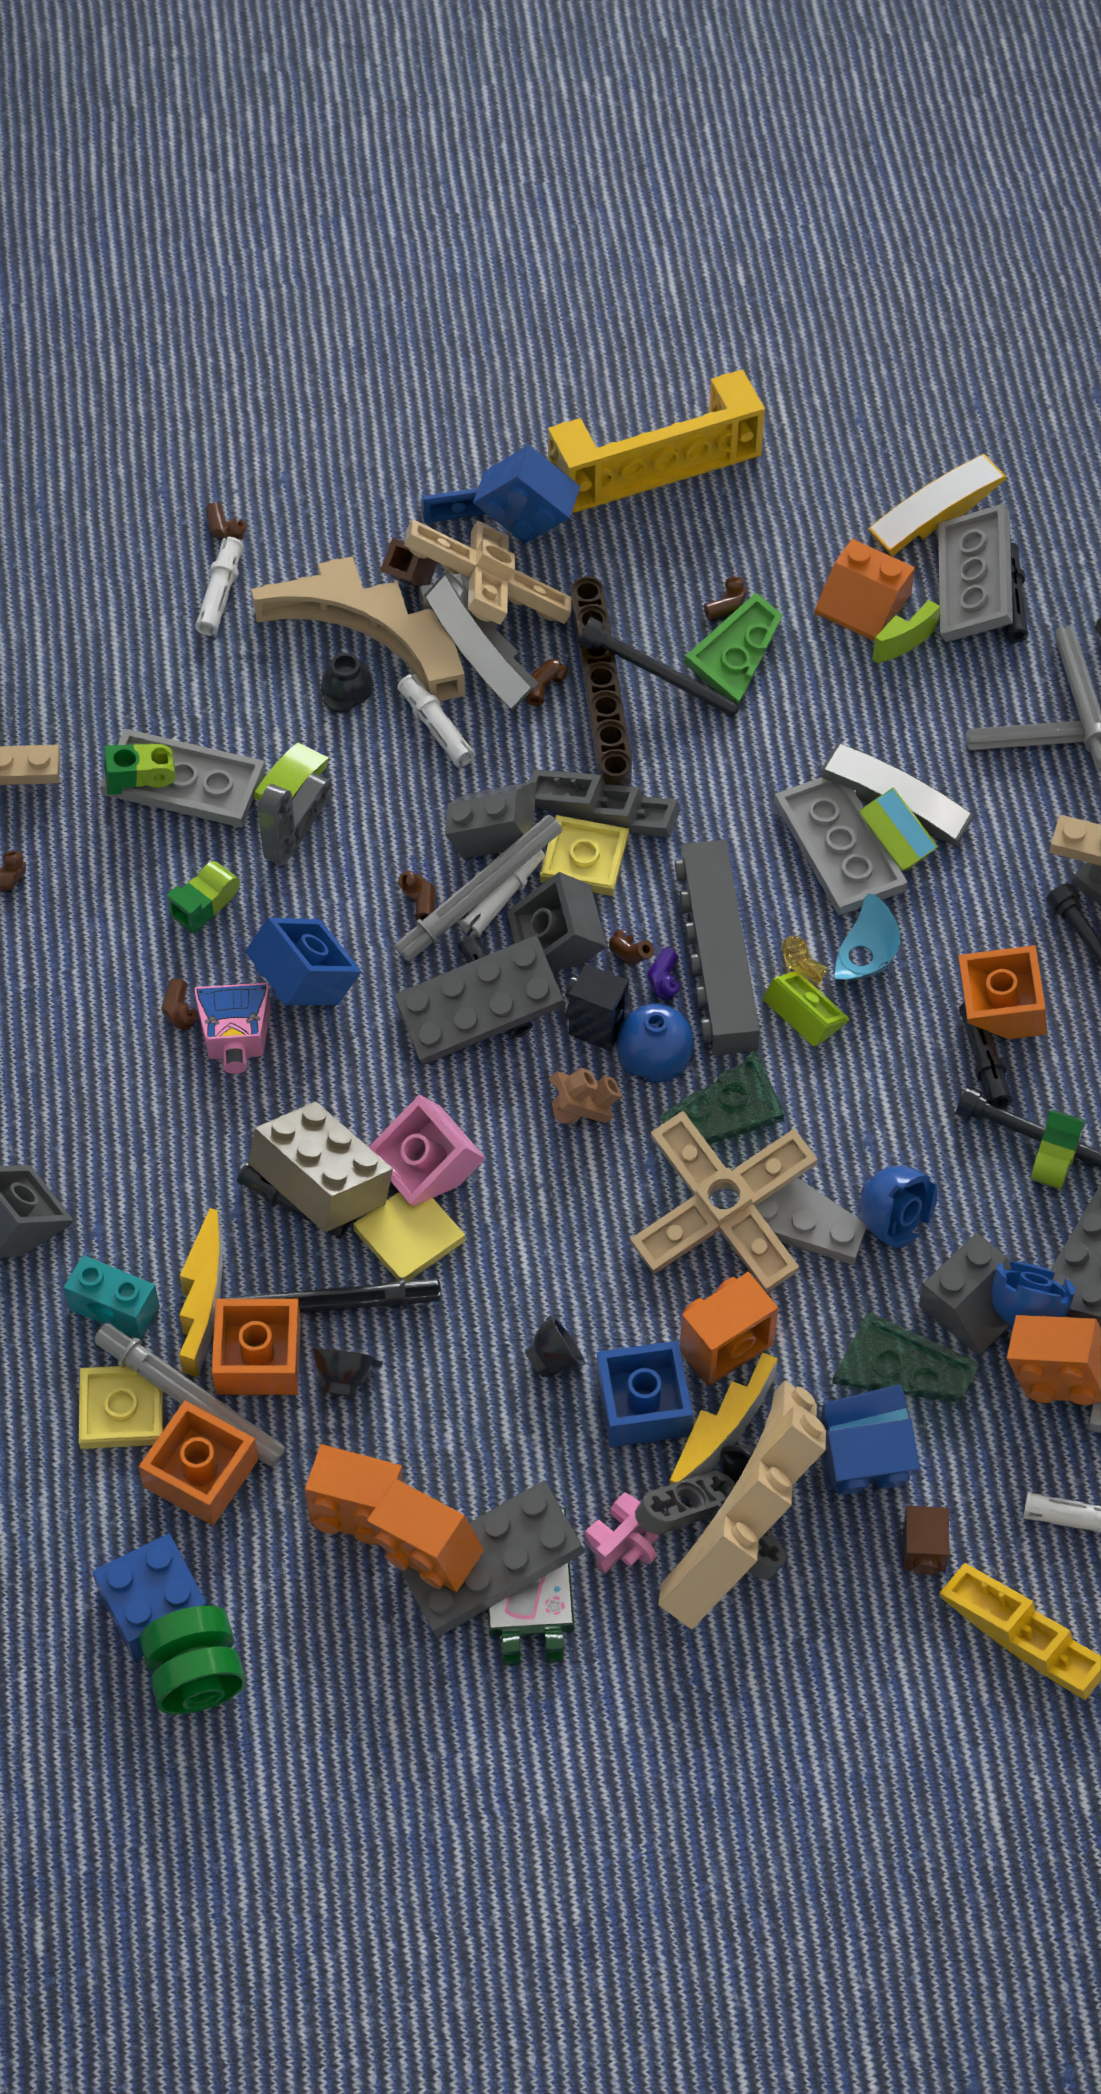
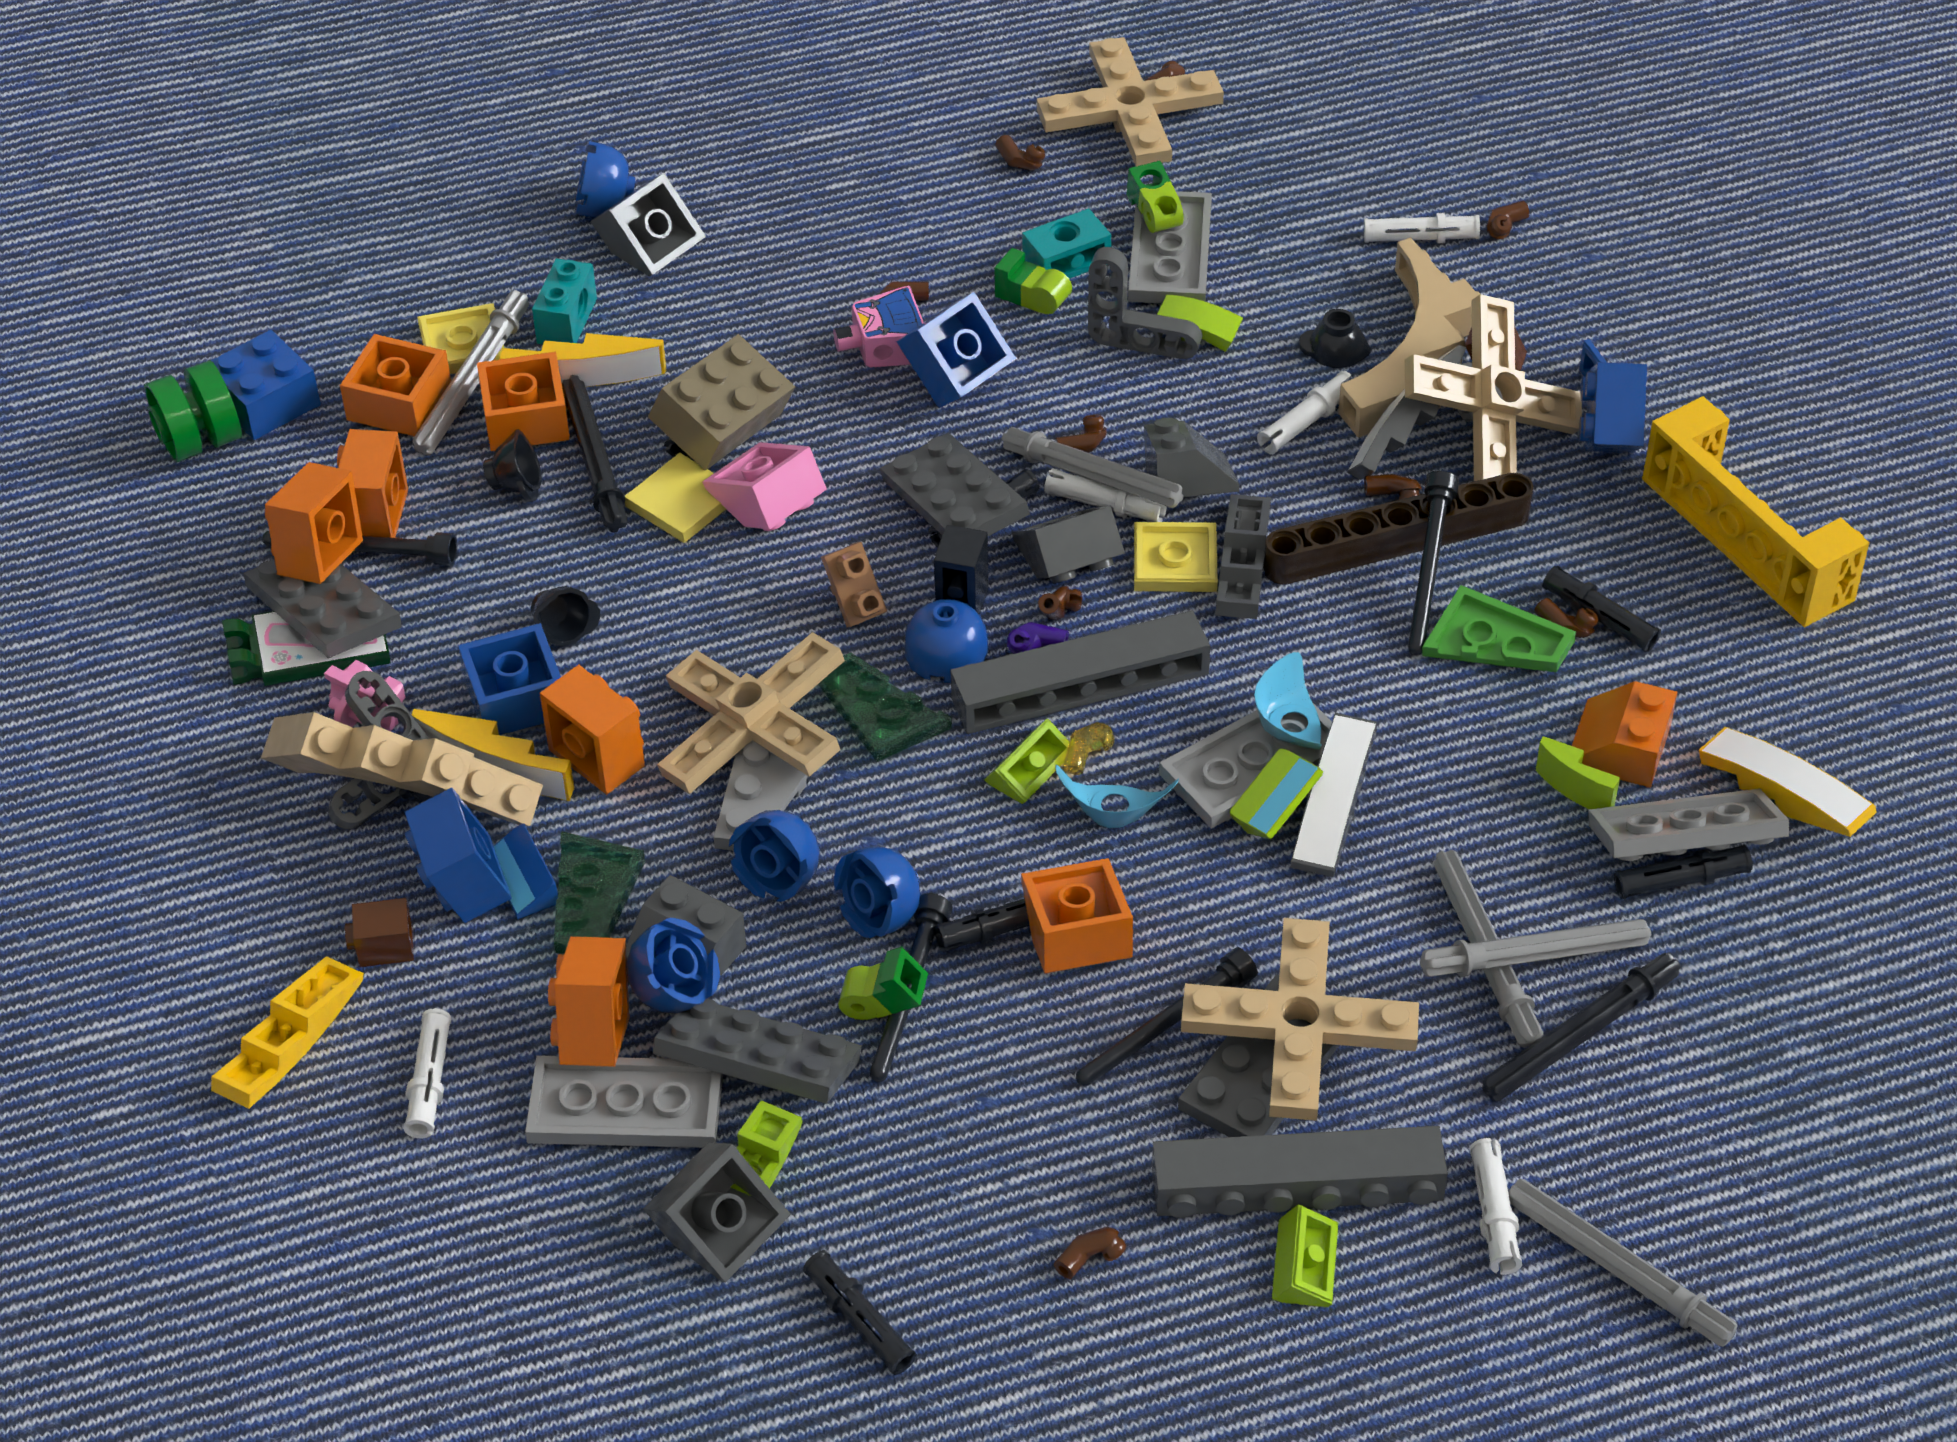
camera: 80 degrees right, 10 degrees down
none -> black piece [262,531,457,566]
none -> blue cylinder [834,846,920,938]
none -> teal brick [1022,208,1111,279]
none -> medium azure piece [1254,652,1322,750]
none -> black pin [1542,566,1661,652]

